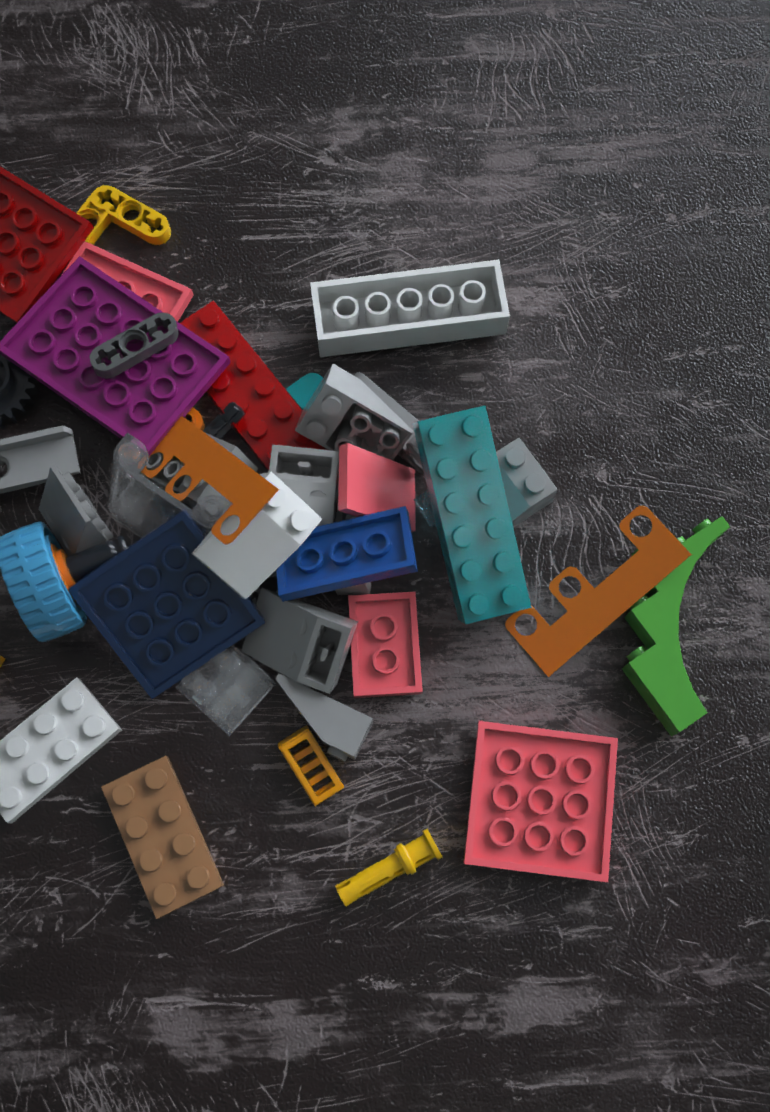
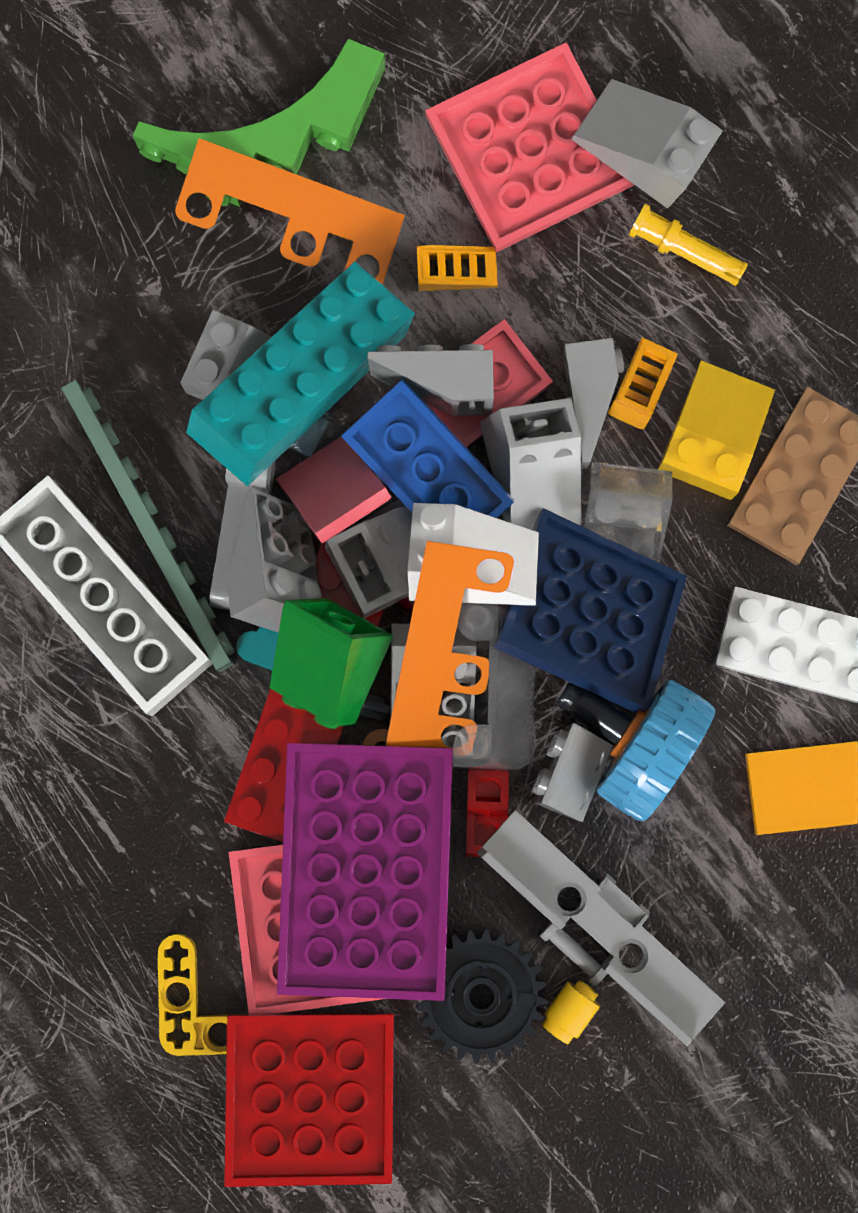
camera: 125 degrees left, 10 degrees up
dark grey beam [90,313,179,379] -> none
none -> sand green plate [62,380,235,672]
none -> green slope [270,598,394,729]
none -> light grey slope [368,344,494,416]
none -> light orange slope [417,245,498,291]
none -> red slope [465,769,509,857]
none -> light grey slope [571,79,723,208]
none -> yellow slope [657,360,775,500]

